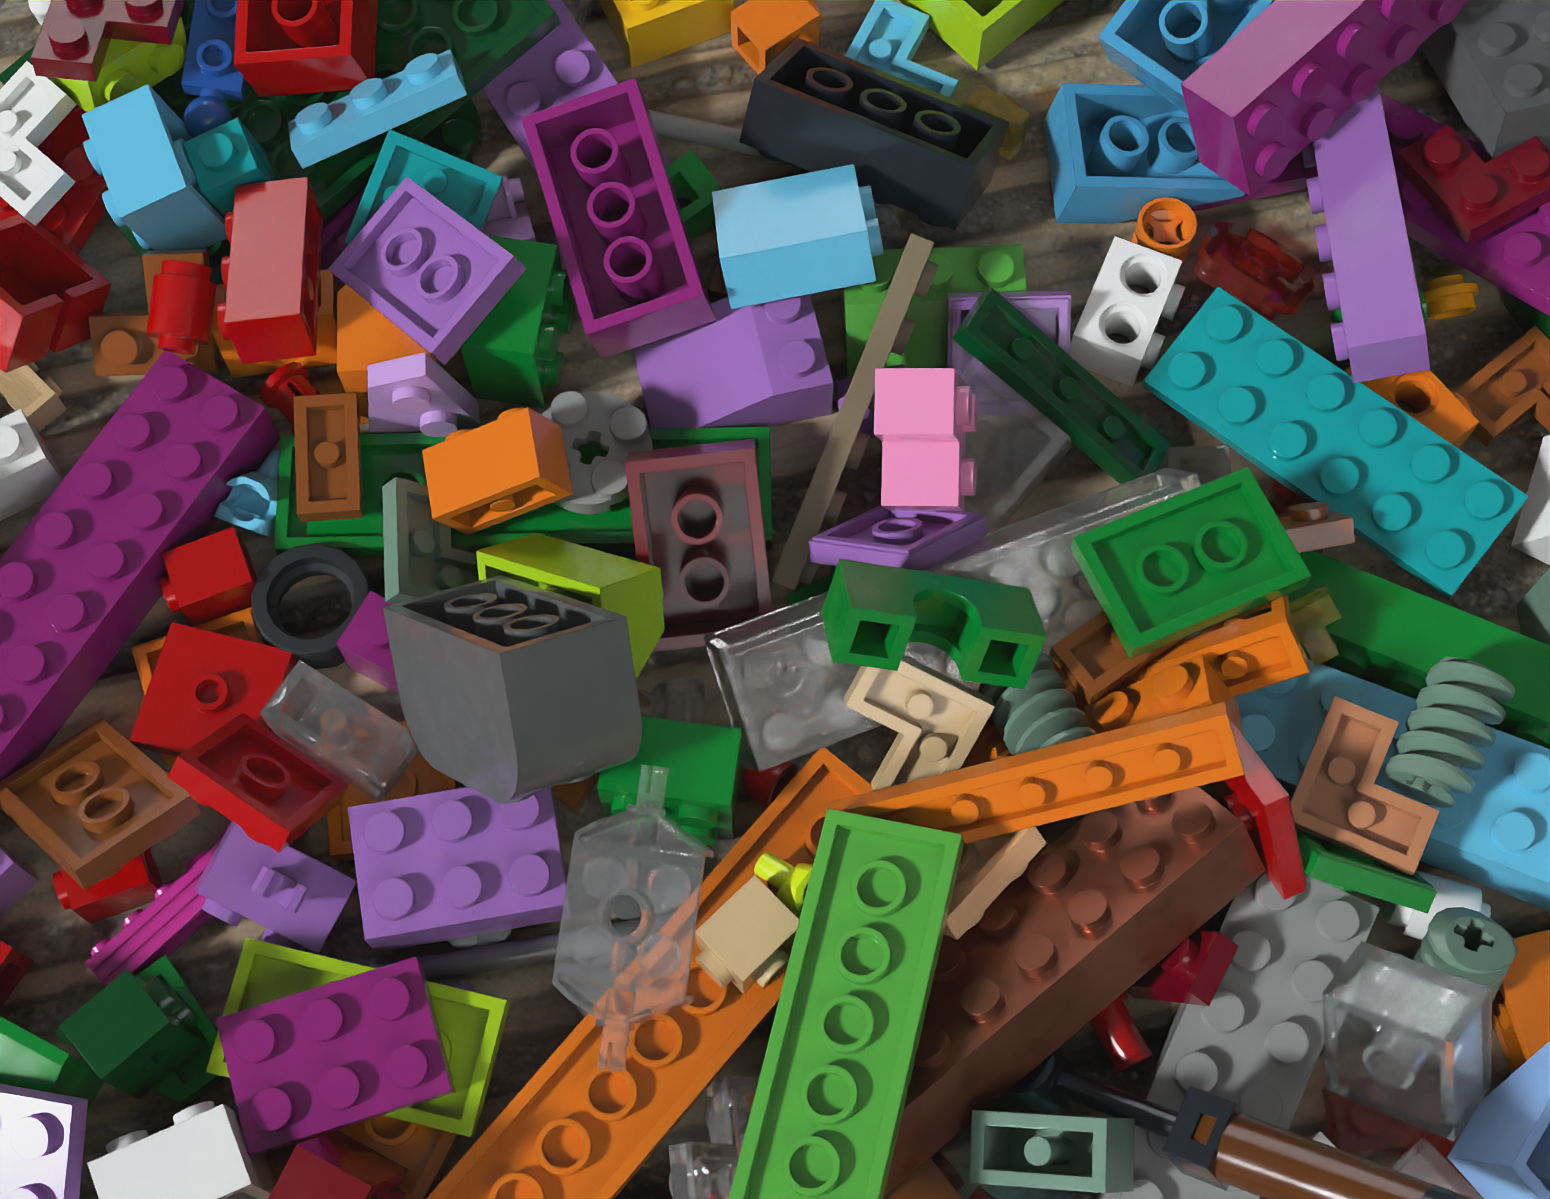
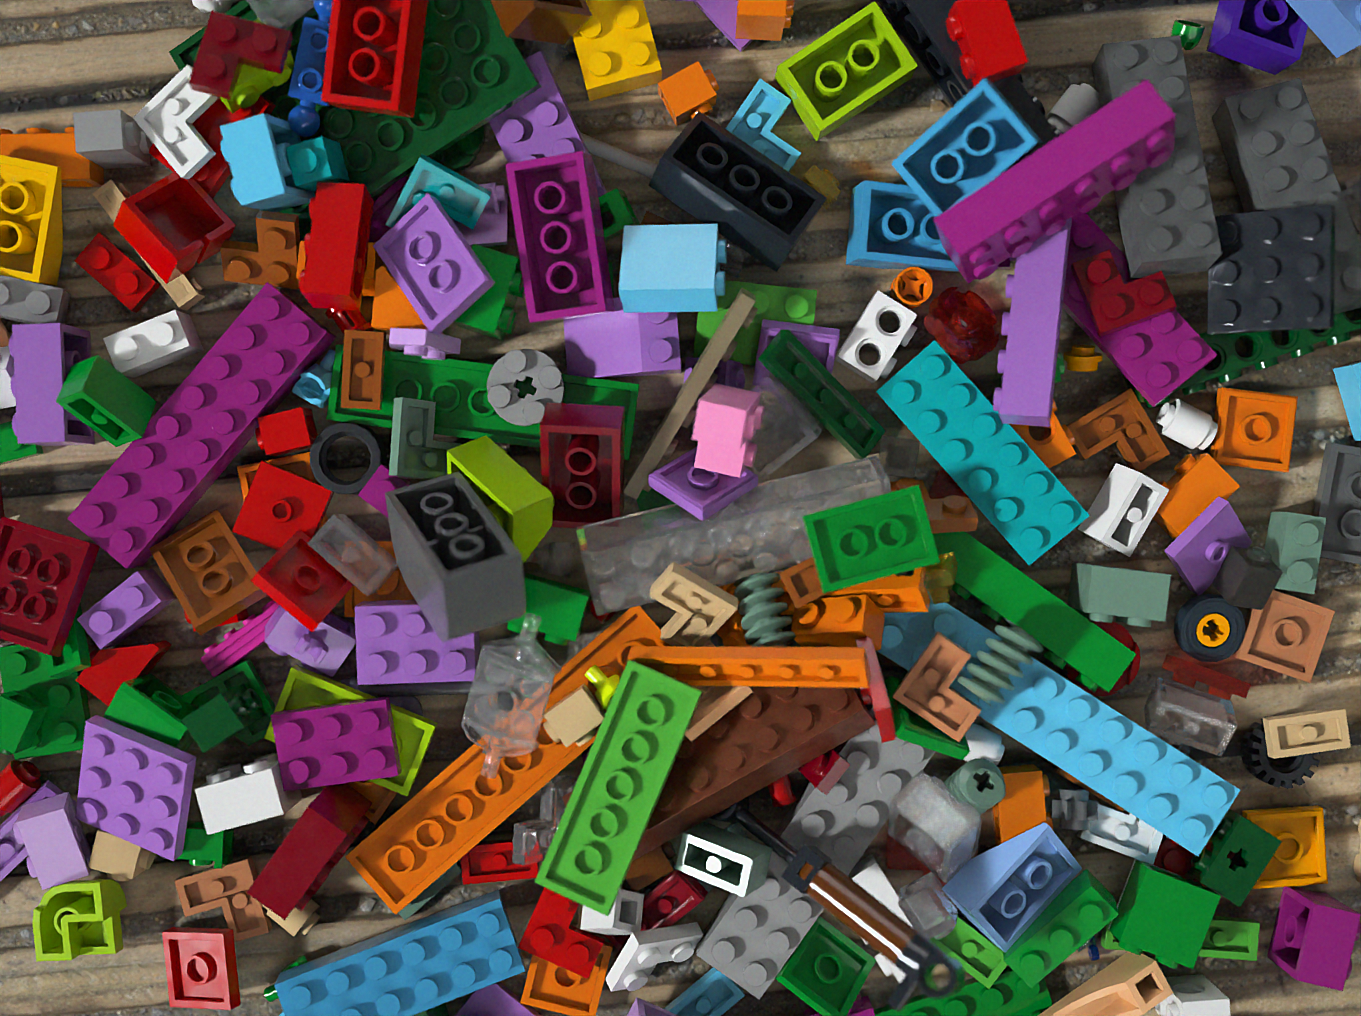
camera: 10 degrees right, 20 degrees up
red brick [146,260,217,355] -> none
medium azure plate [288,49,467,169] -> none
orange brick [422,407,573,535] -> none
green arch [821,559,1047,689] -> none

